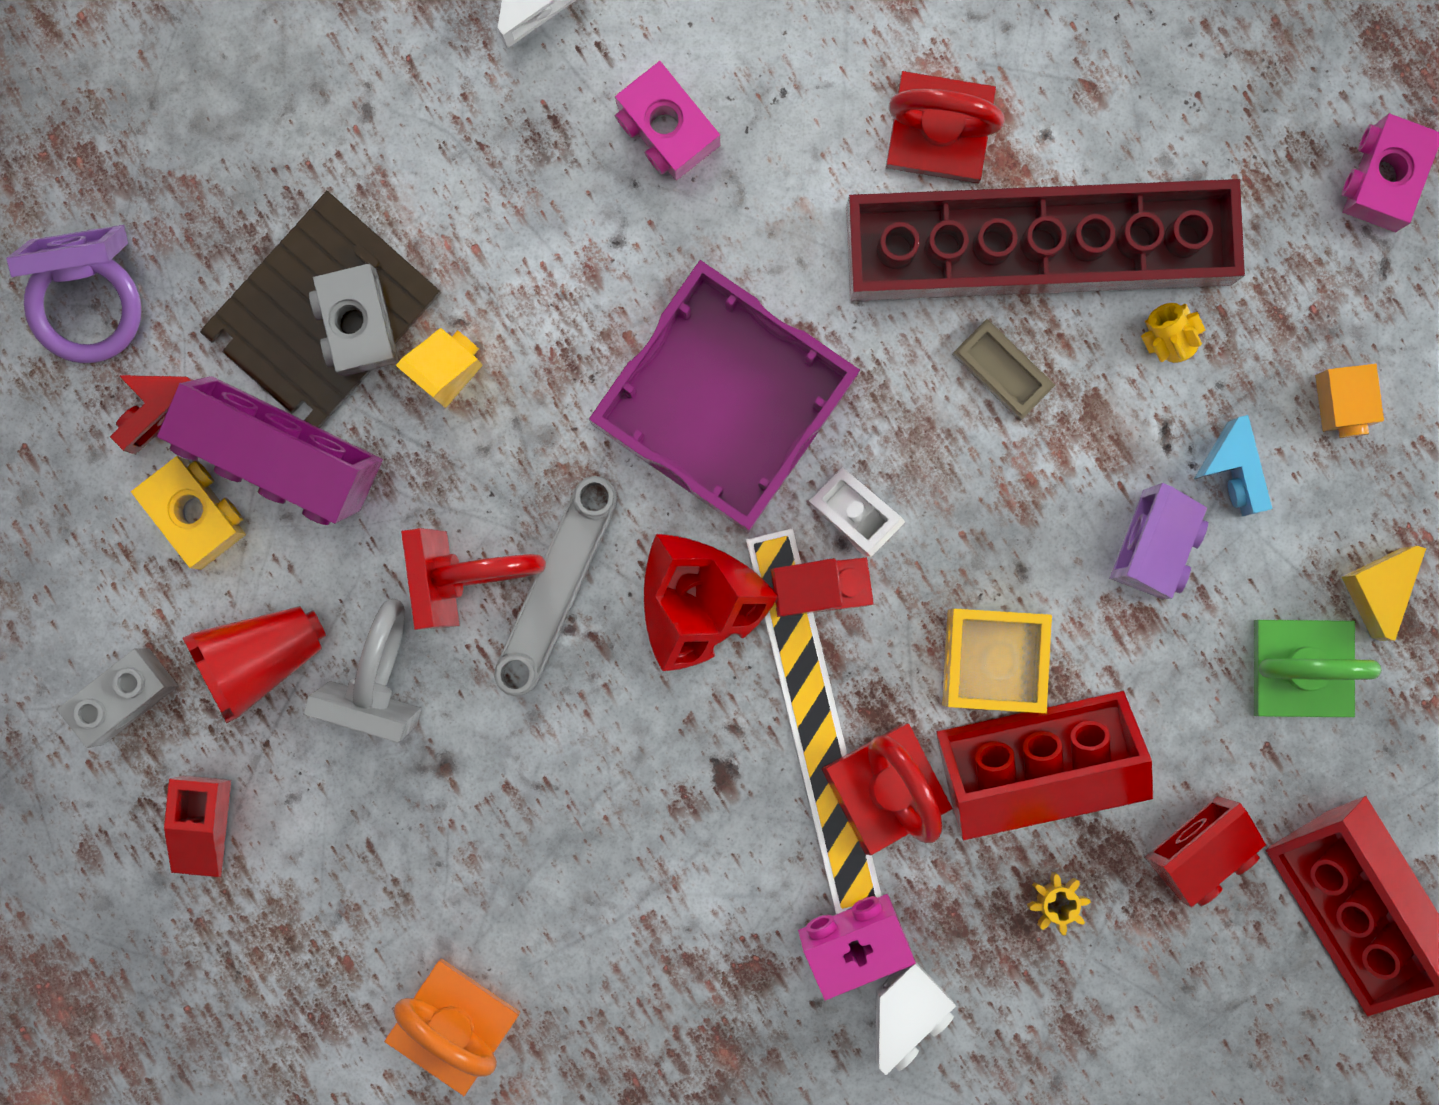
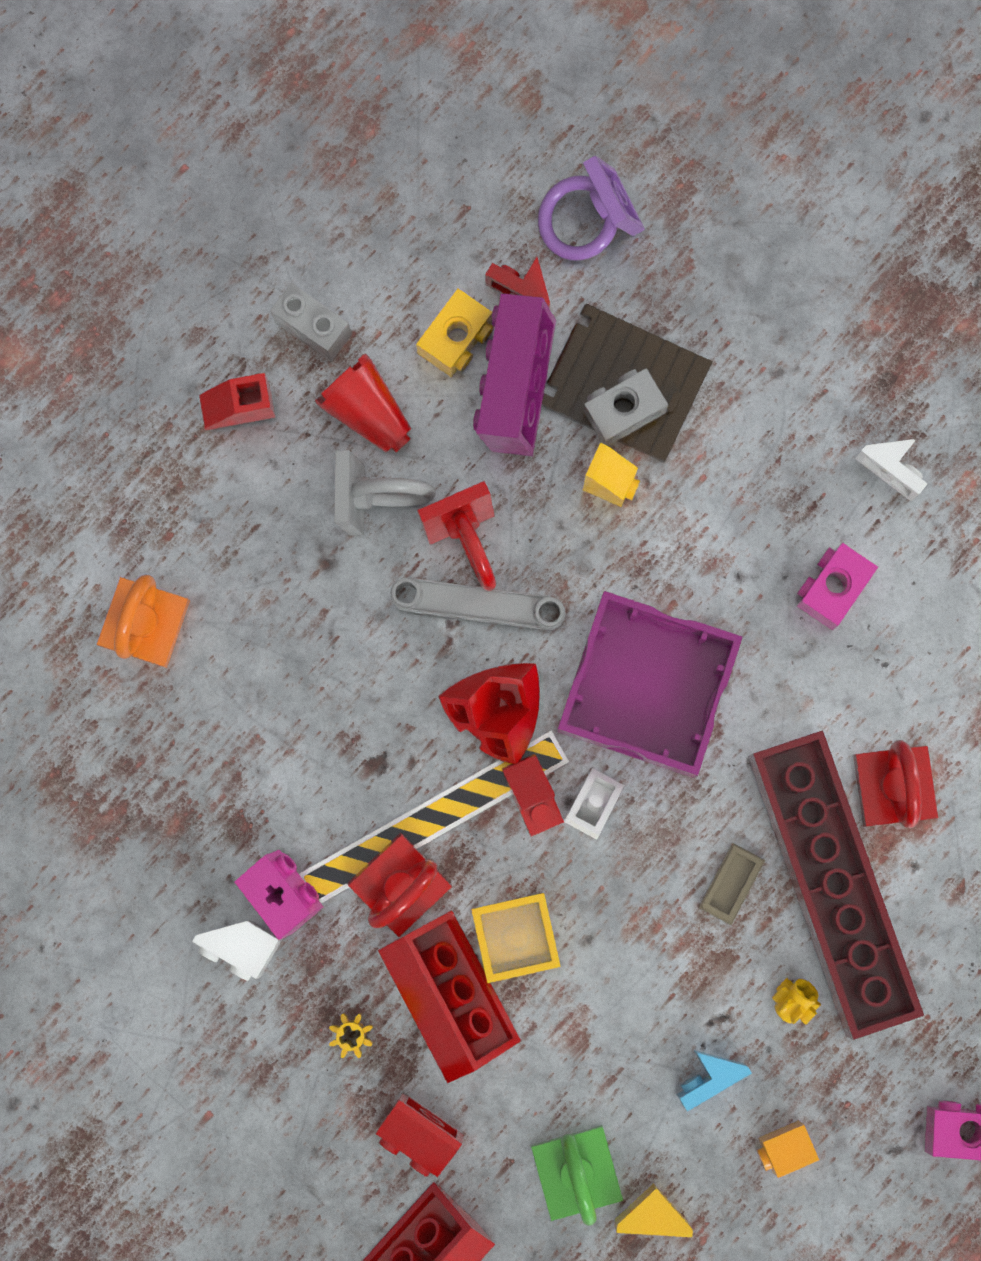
camera: 75 degrees right, 5 degrees down
medium lavender slope [1109,483,1208,600] -> none

